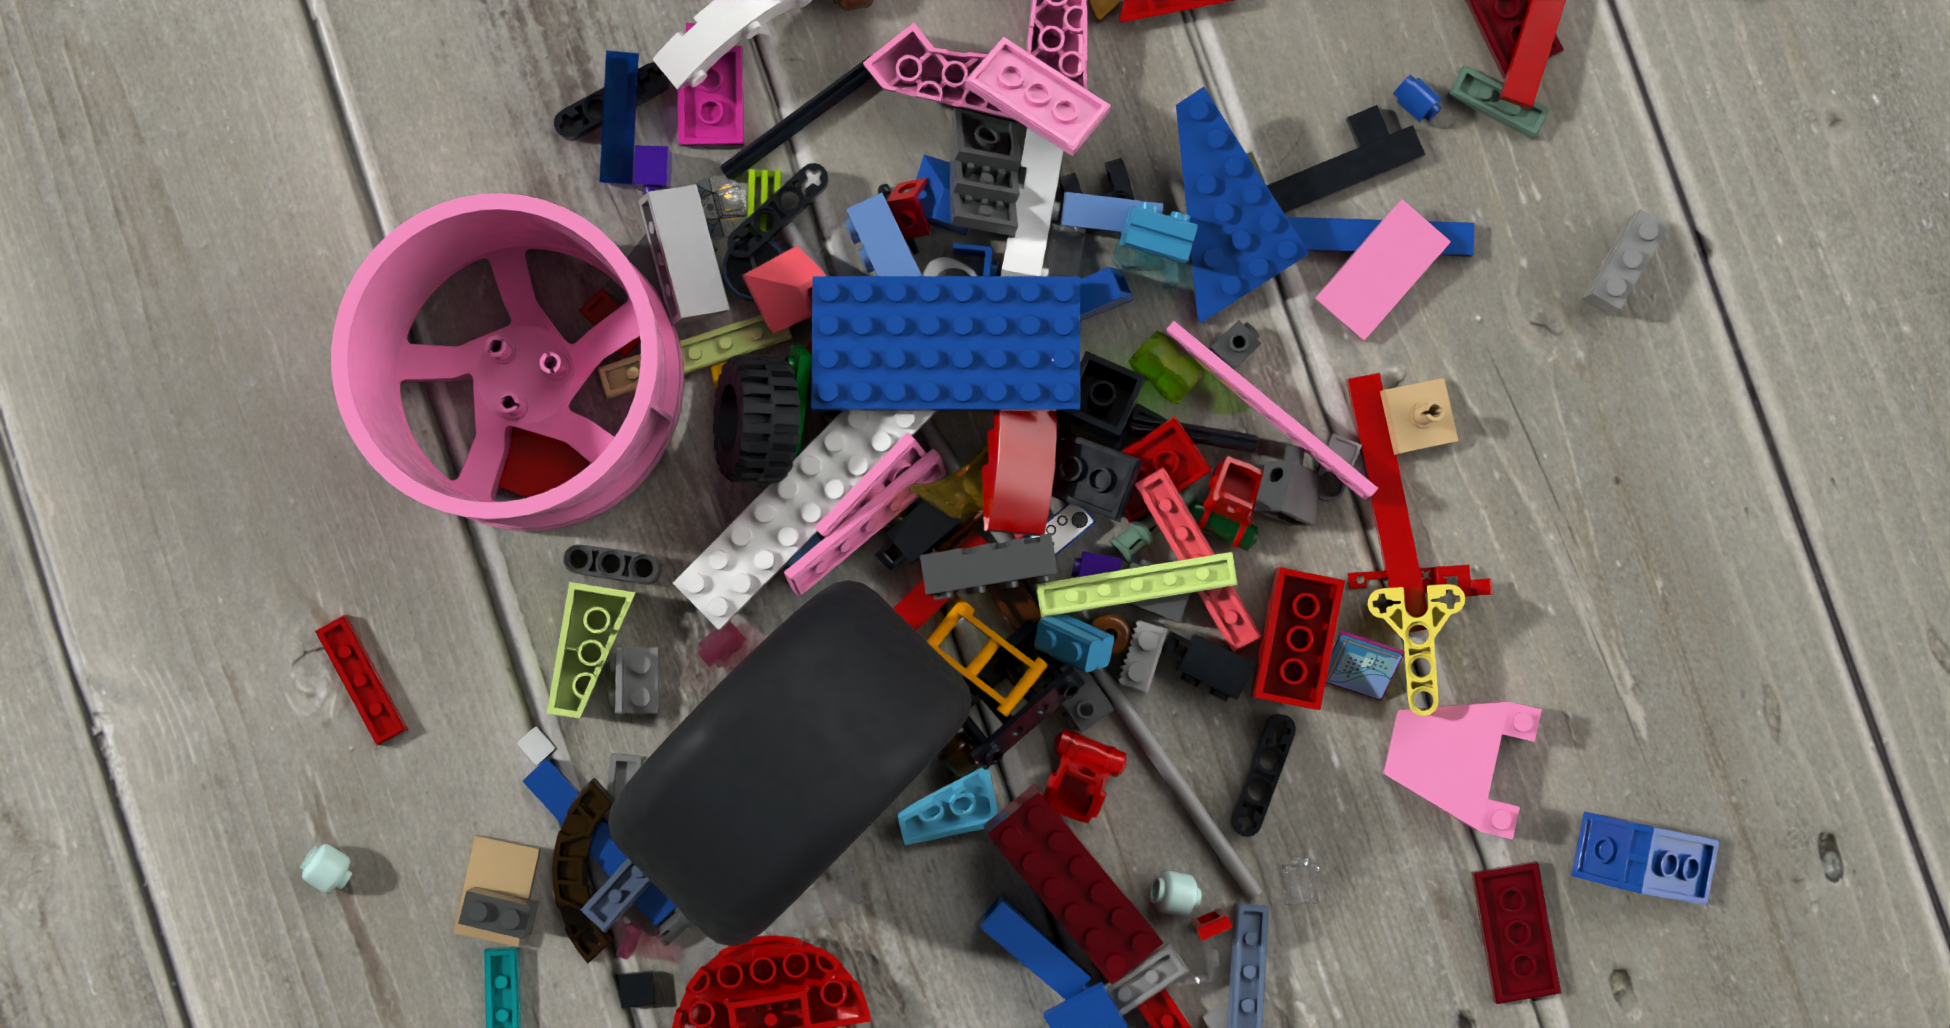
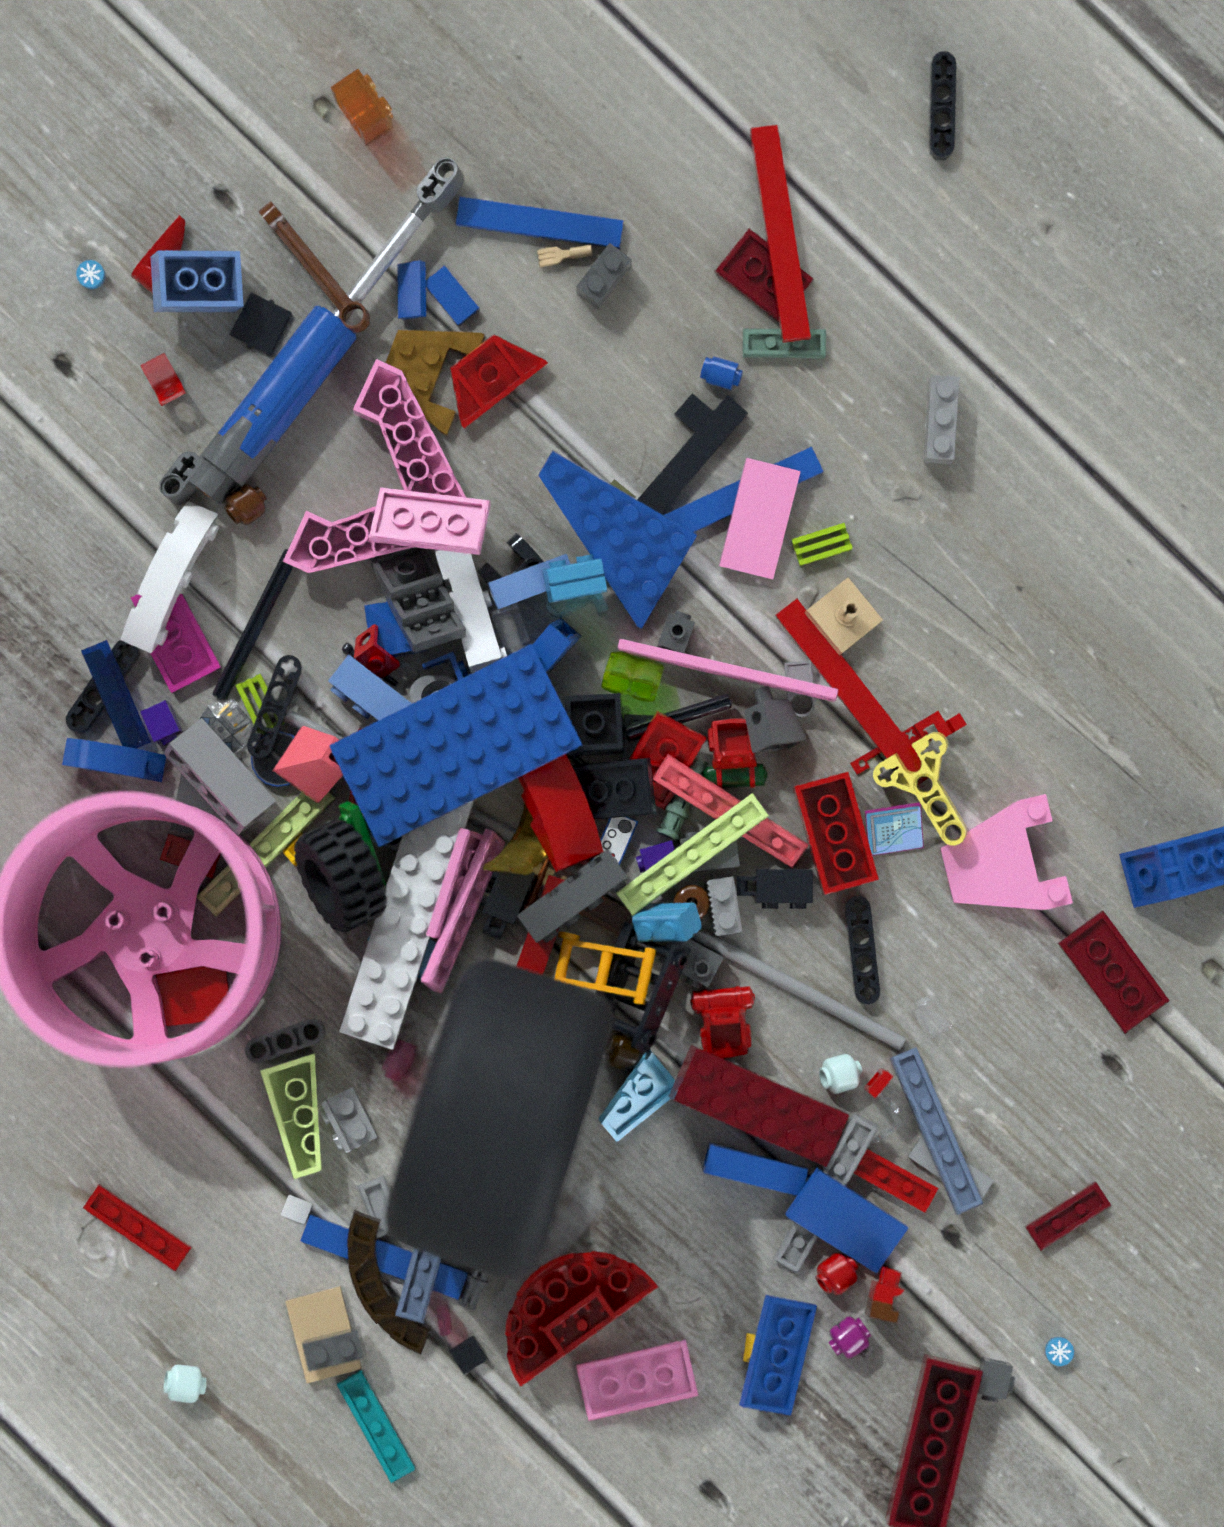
camera: 25 degrees left, 0 degrees up
none -> blue arch [62,738,166,782]
none -> lime tile [791,522,853,566]

